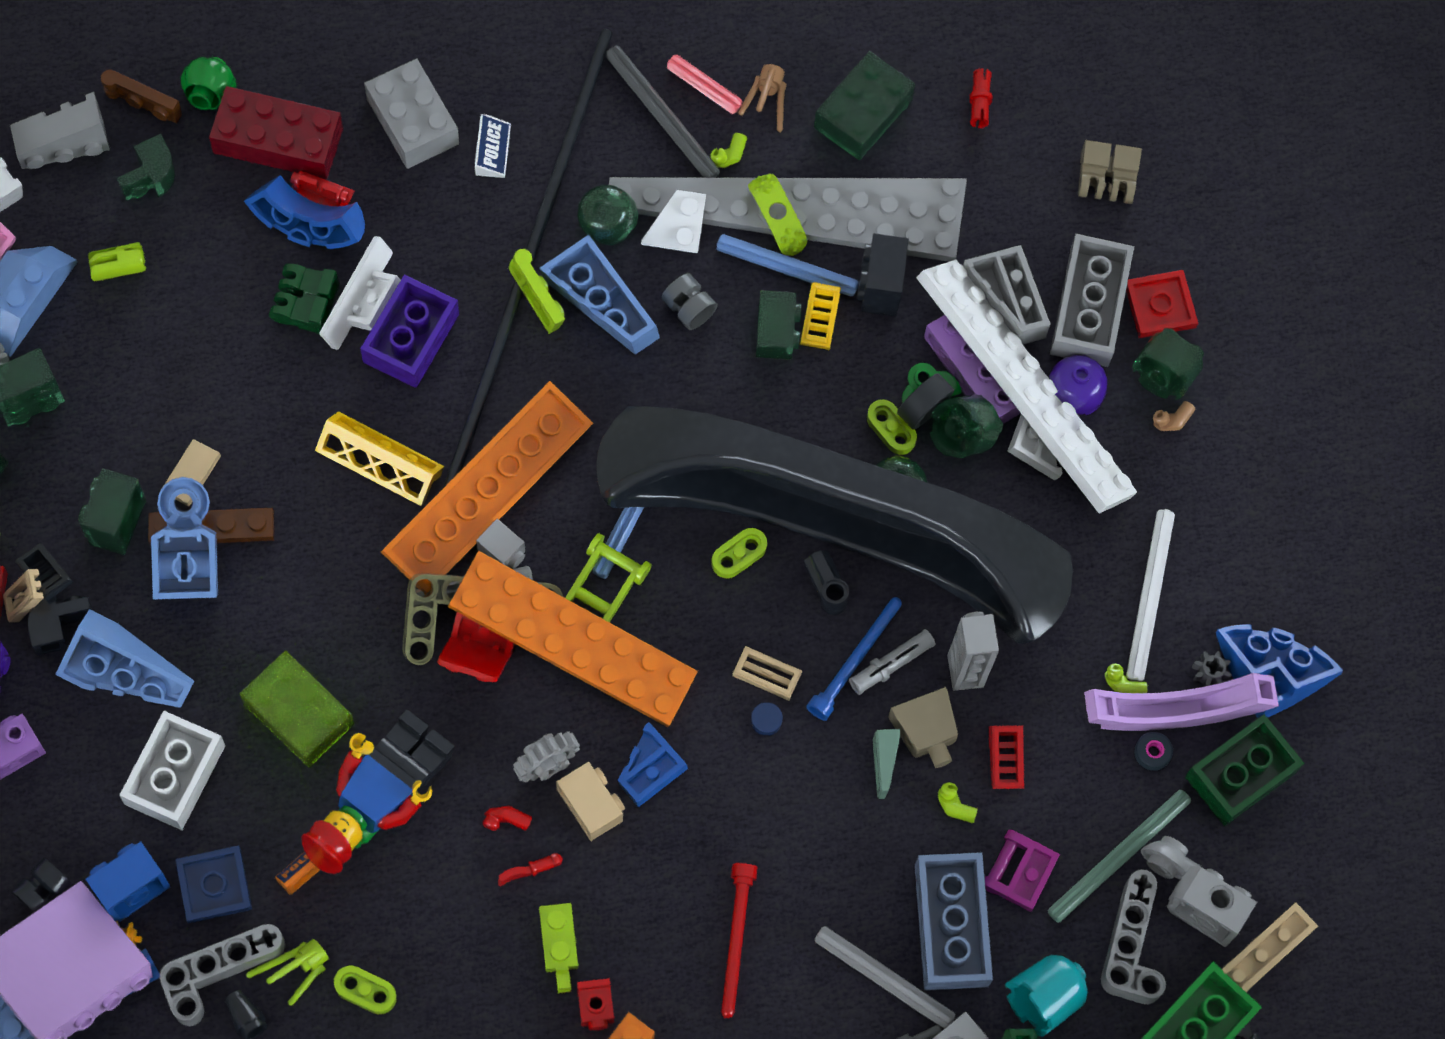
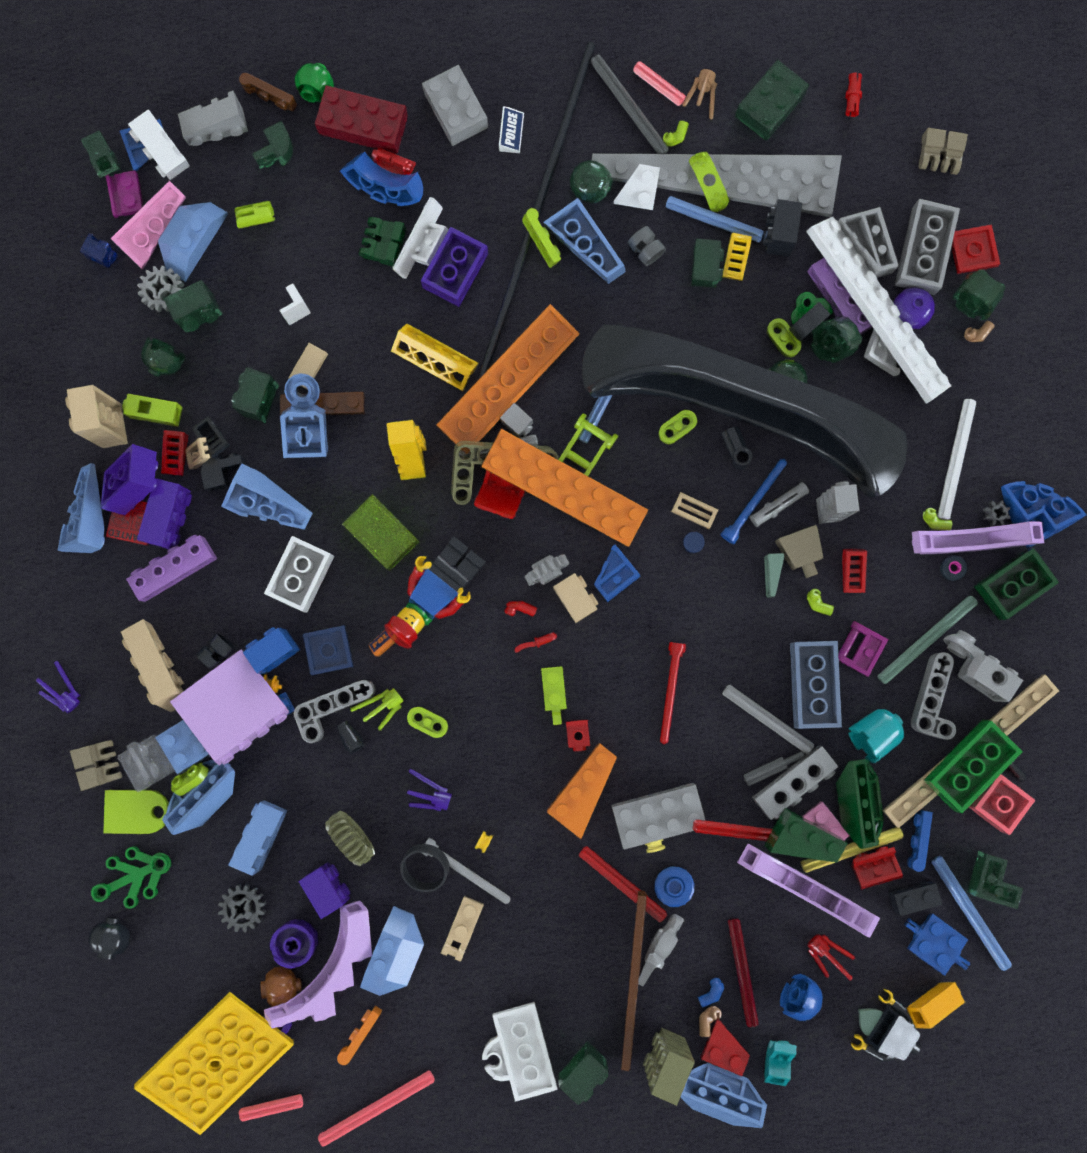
camera: 10 degrees right, 15 degrees up
none -> white panel [280,284,311,325]
none -> yellow wedge [387,420,427,480]

